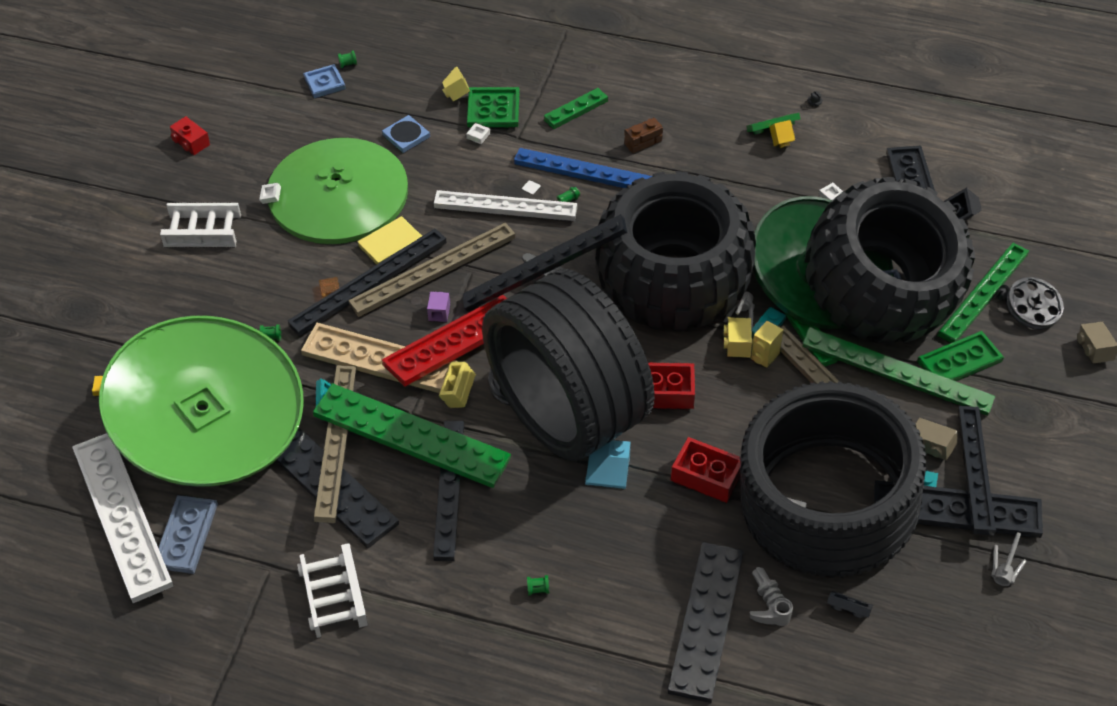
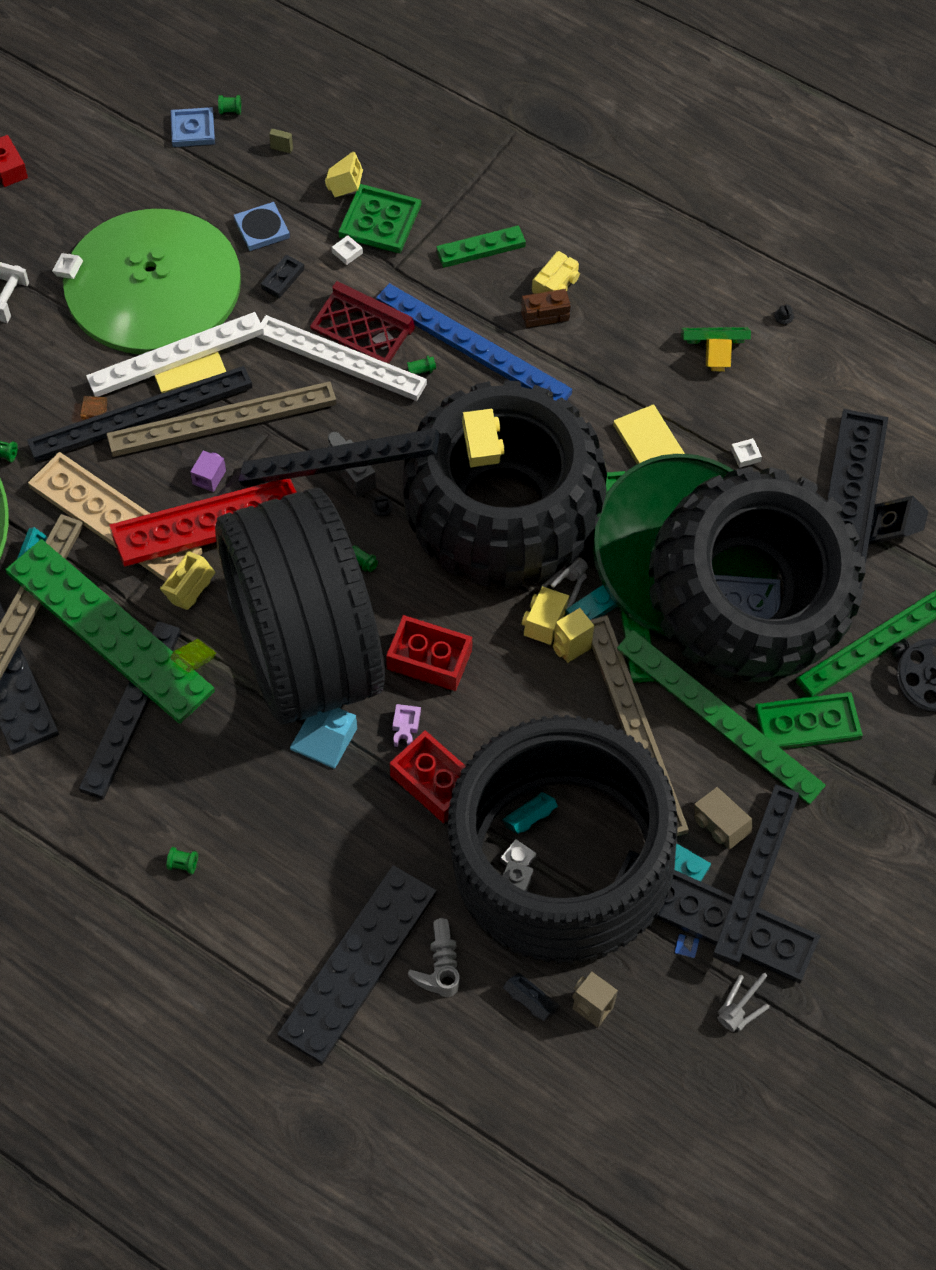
camera: 15 degrees right, 10 degrees up
none -> white plate [86,312,264,398]
none -> clear neon green tile [170,639,216,672]
none -> black plate [261,255,305,299]
none -> olive tile [269,129,293,154]
none -> dark red fence [310,281,415,364]
none -> lavender plate [393,704,421,747]
none -> light yellow brick [462,409,504,467]
none -> teal plate [502,792,558,834]
none -> light yellow brick [532,251,580,294]
none -> dark tan brick [572,972,618,1027]
none -> light yellow tile [613,405,685,464]
none -> blue sticker [675,934,699,958]

